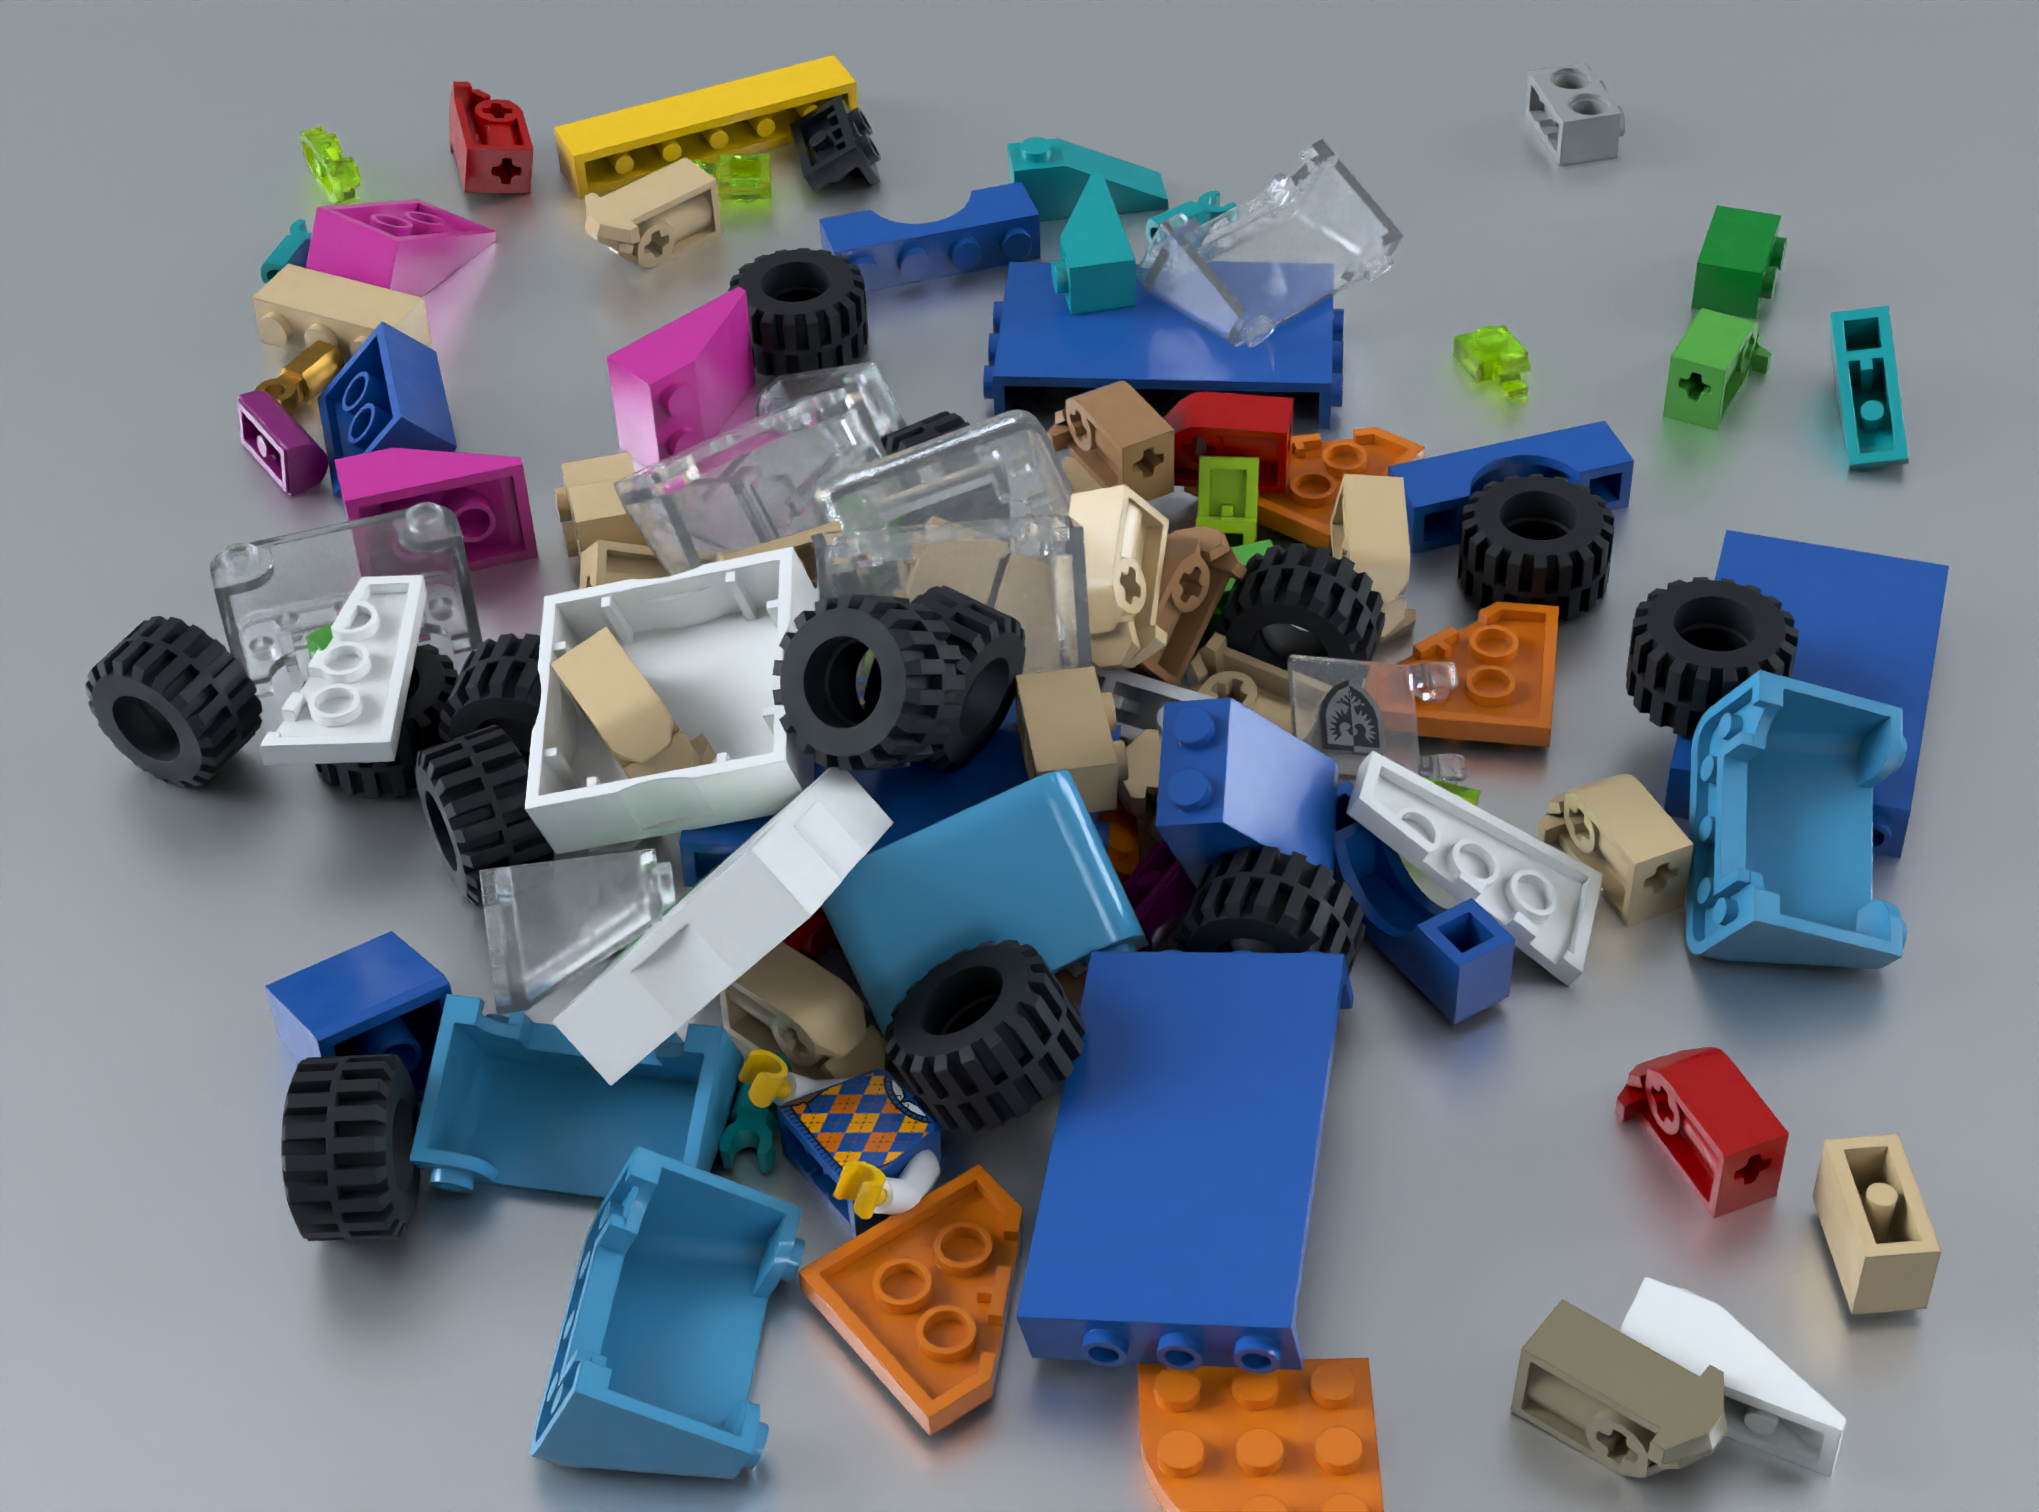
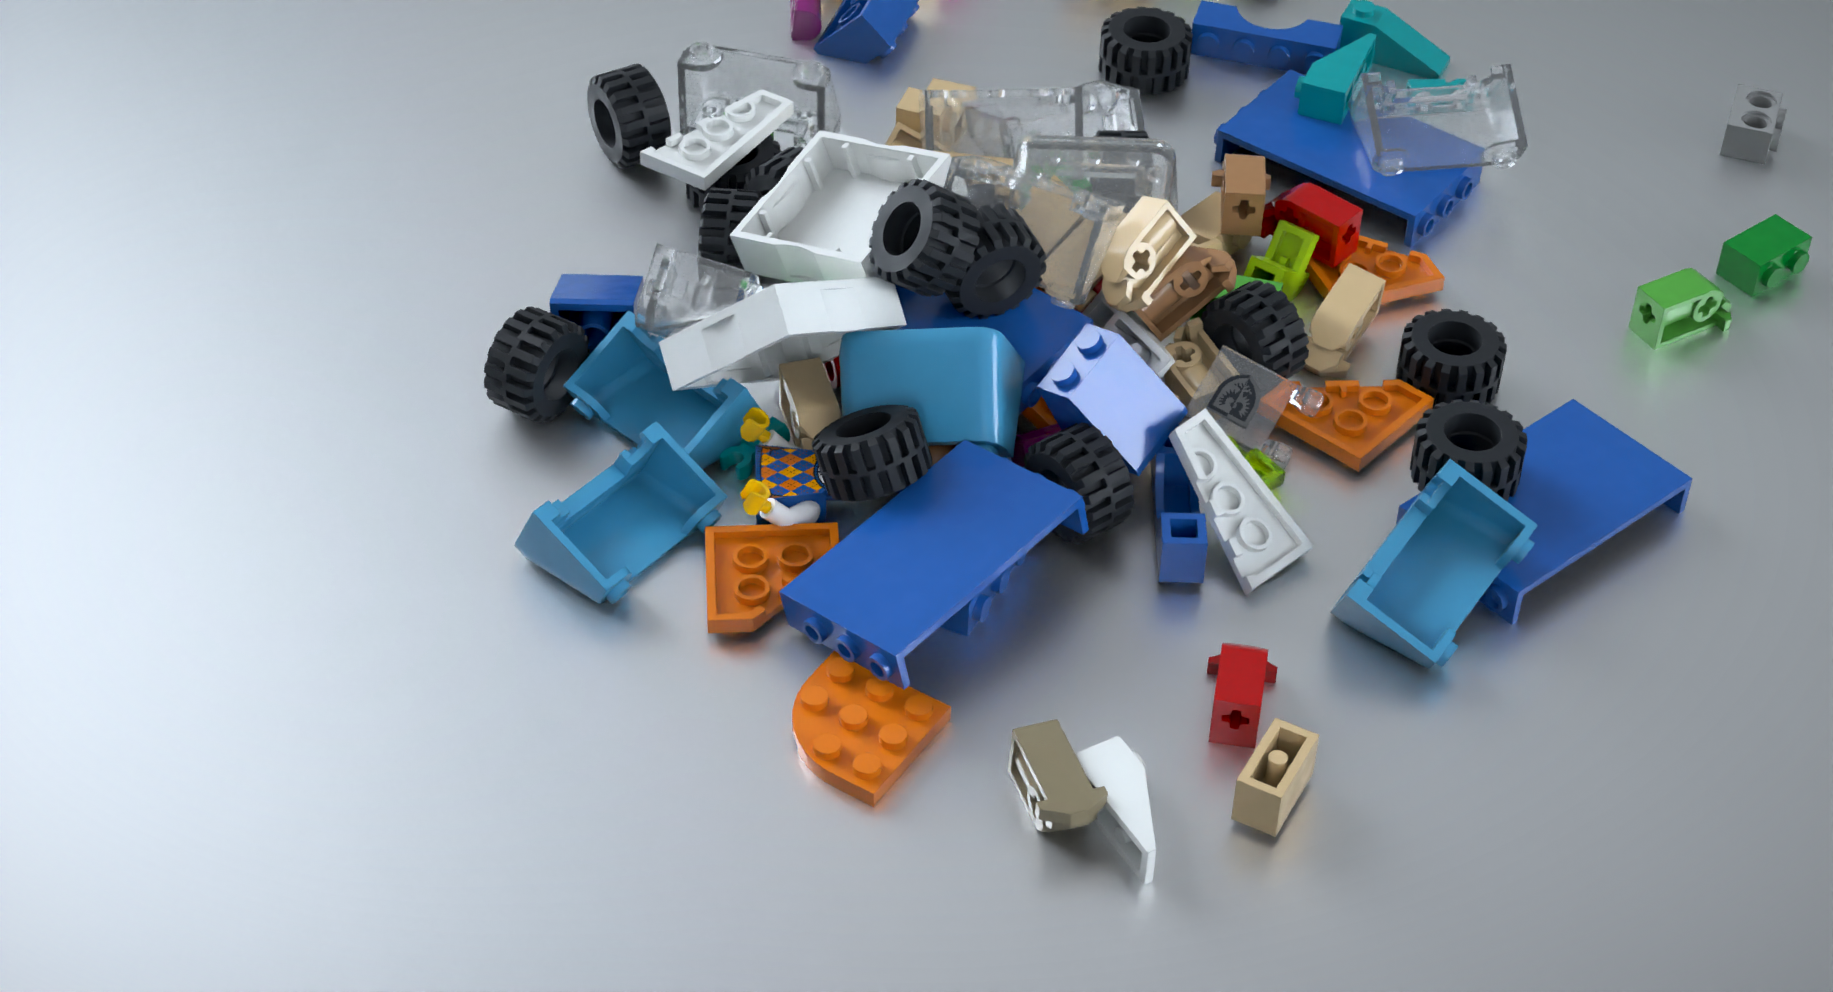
camera: 30 degrees right, 0 degrees up
dark pink slope [334,448,539,581] -> none
tan piece [551,627,717,779] -> none
dark pink slope [607,287,756,477] -> none
tan brick [1015,666,1128,812] -> none
blue arch [1388,421,1634,554] -> none
clear neon green plate [1453,325,1531,400] -> none
tan piece [1537,774,1694,926] -> none
teal slope [1830,306,1909,470] -> none

